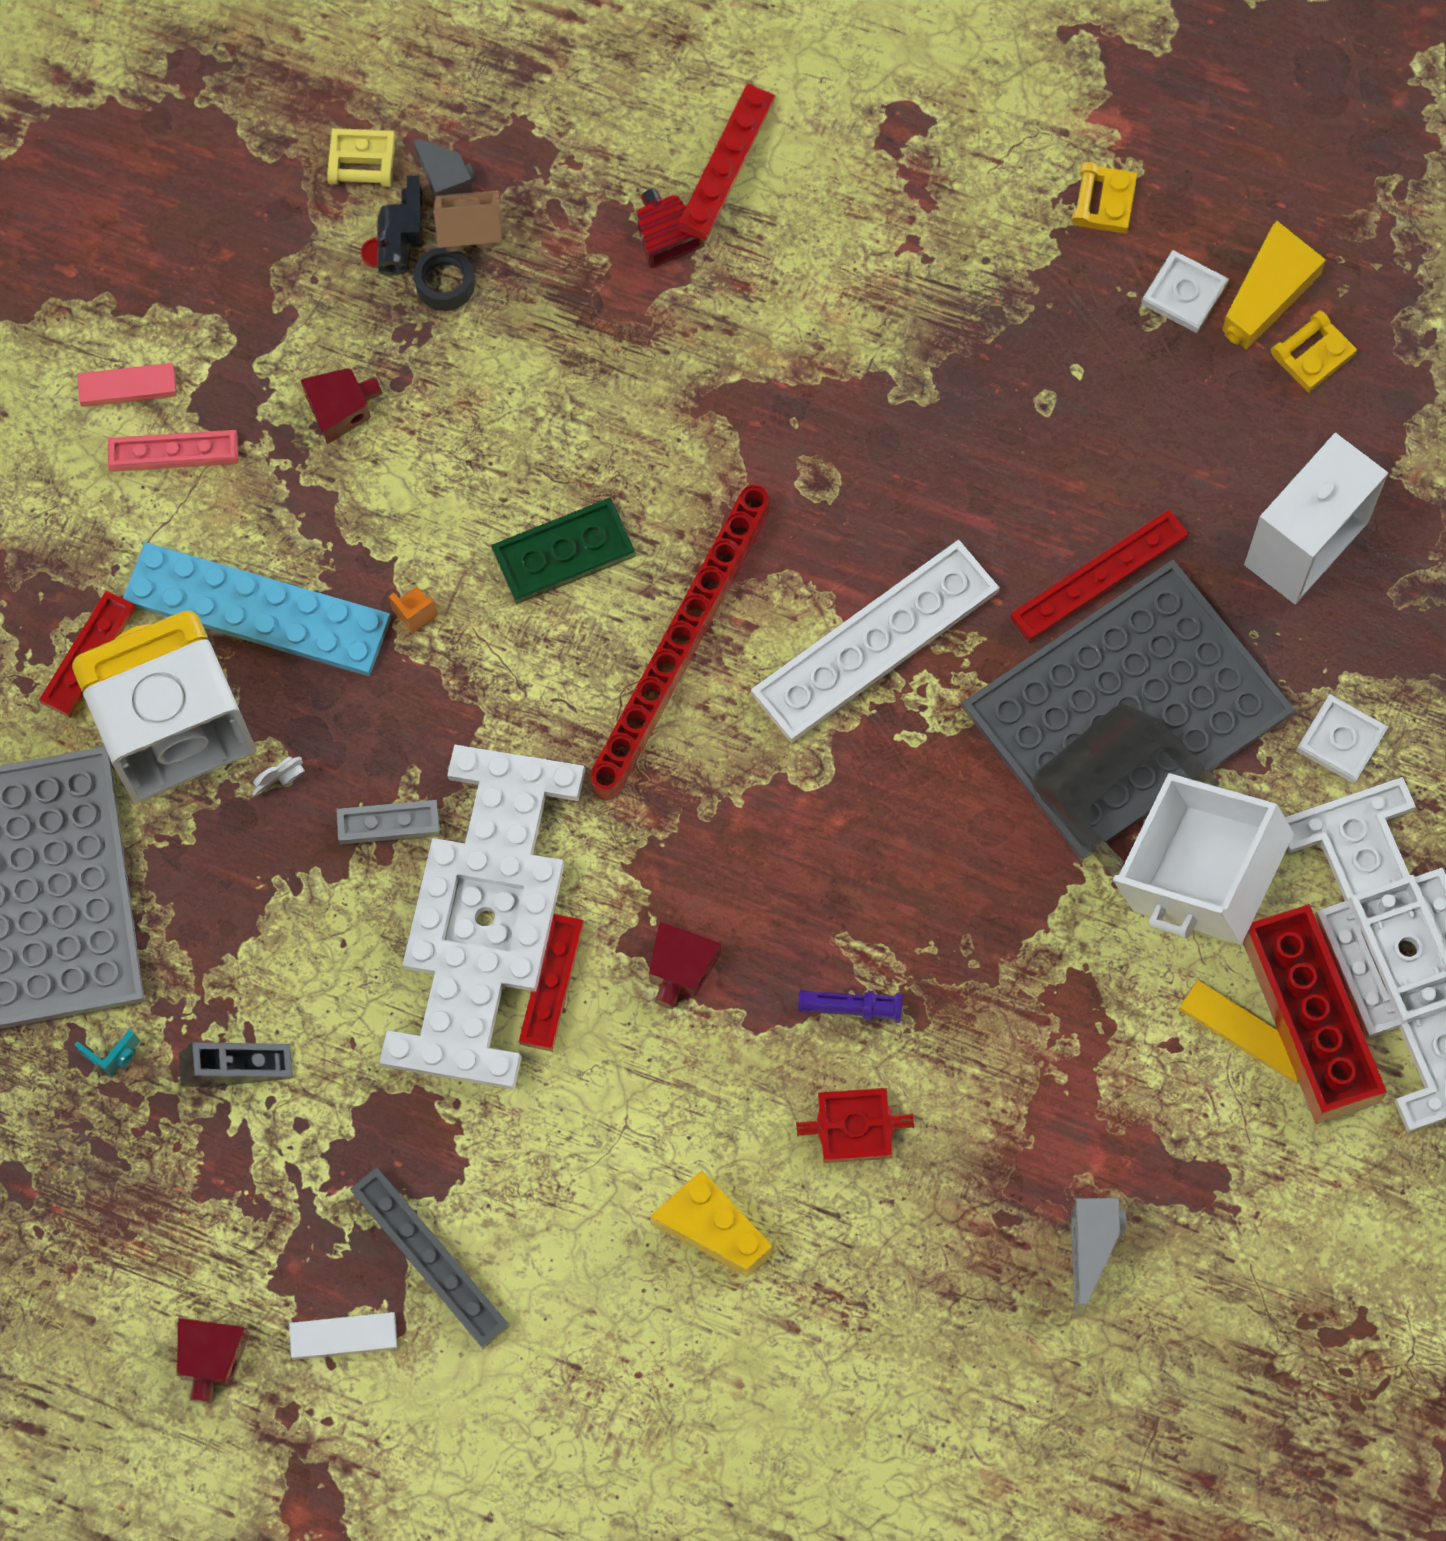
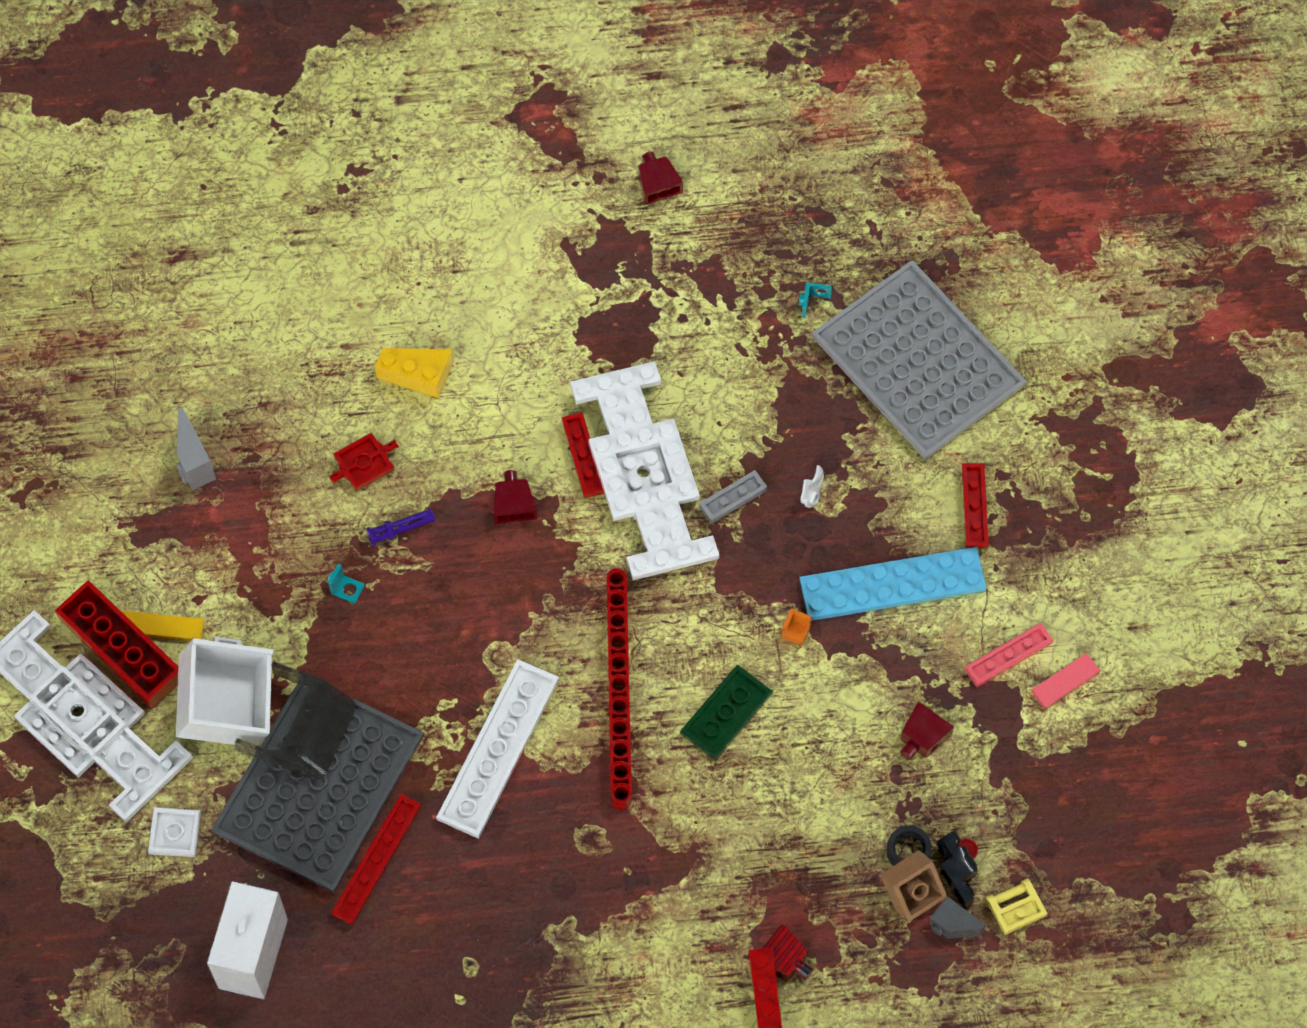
camera: 150 degrees right, 5 degrees down
white piece [72,610,257,804] -> none
black slope [178,1042,292,1087] -> none
white tile [289,1312,398,1360] -> none
dark grey plate [350,1167,510,1349] -> none
none -> teal bracket [327,564,365,604]

